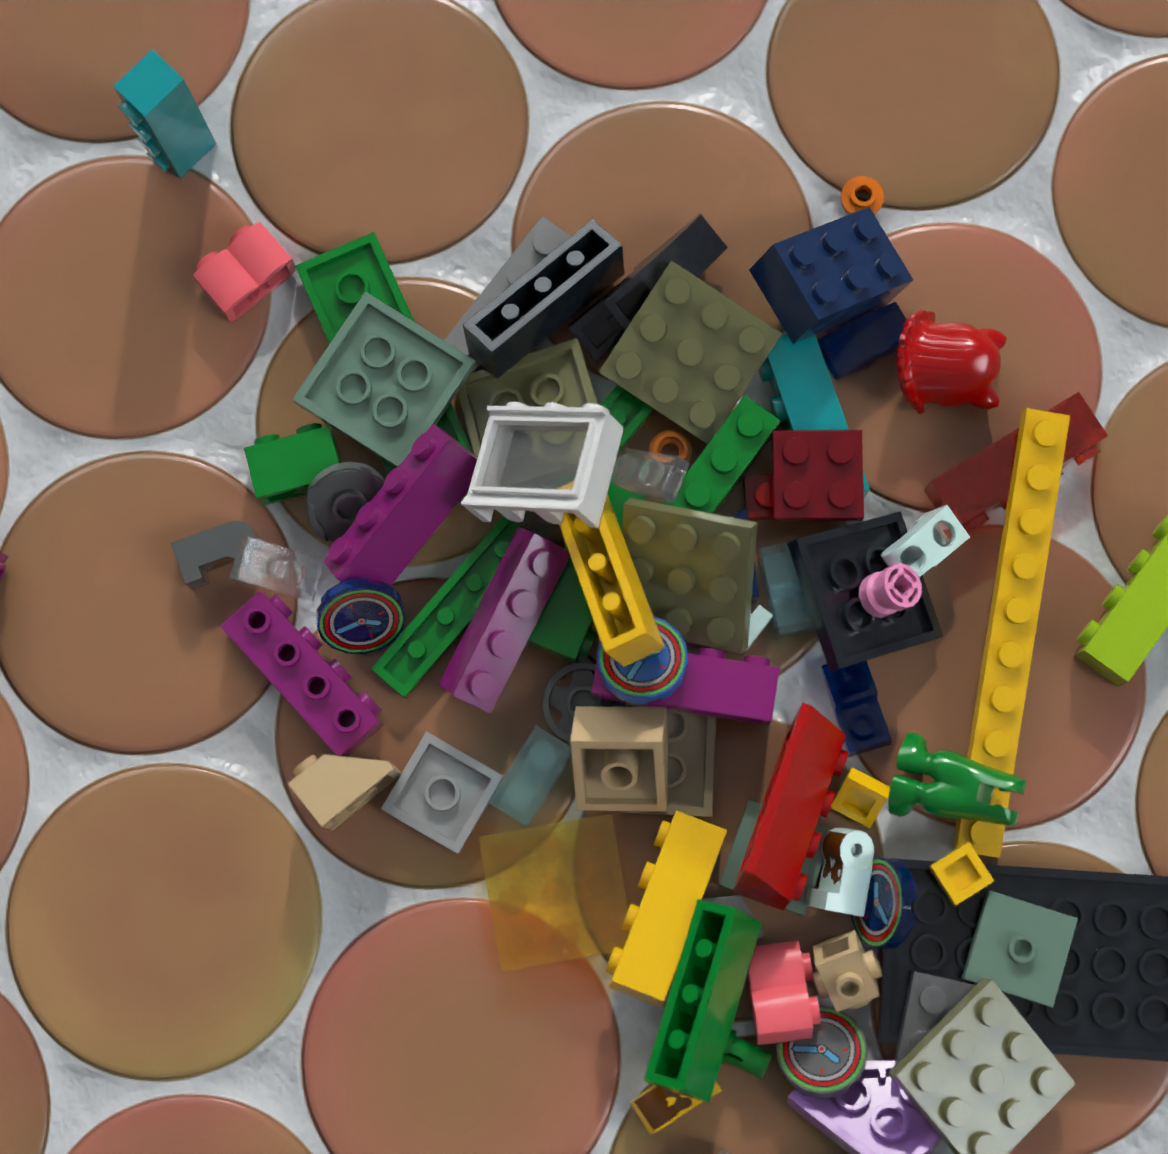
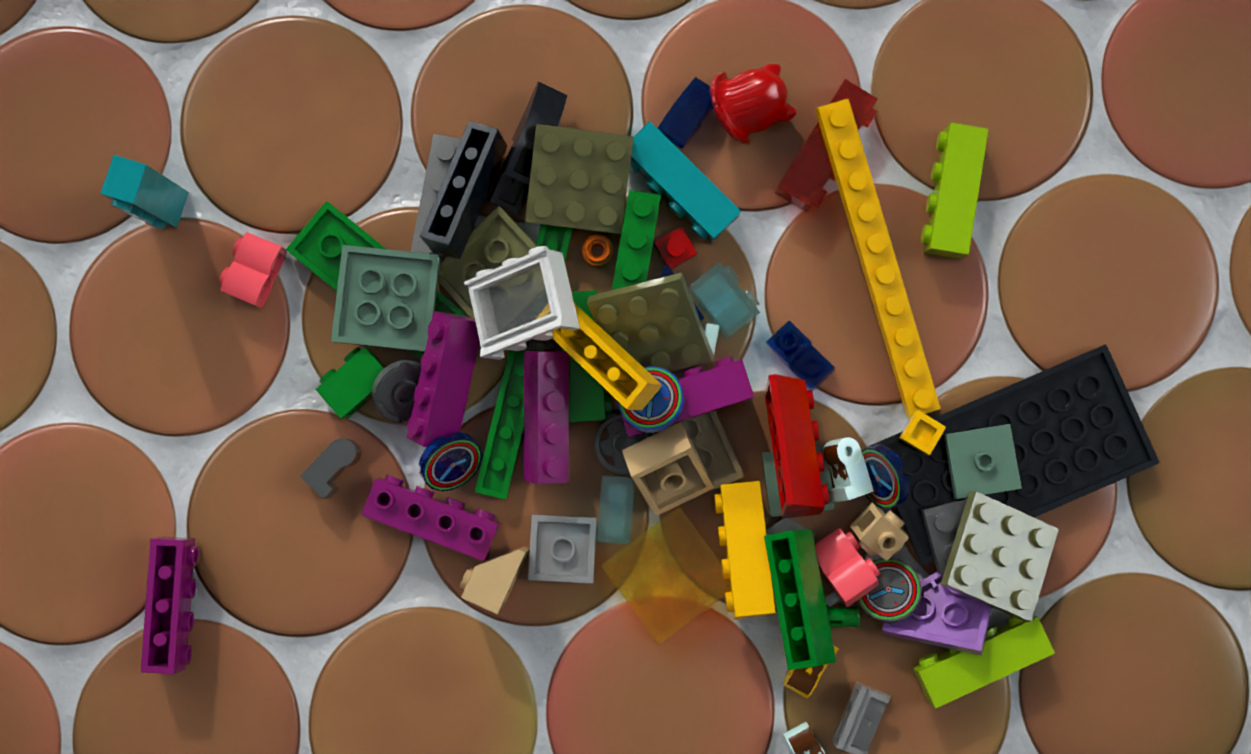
camera: 30 degrees left, 5 degrees up
clear plate [229,535,324,602] -> none
clear plate [610,448,690,504] -> none
dark blue brick [749,207,914,344] -> none
dark red plate [772,430,864,521] -> none
black plate [787,511,943,672] -> none
yellow plate [831,767,890,829] -> none
orange plate [840,176,884,215] -> none
bright pink wheel [859,563,922,618] -> none
light aqua leg [881,505,970,577] -> none
green piece [888,732,1027,826] -> none

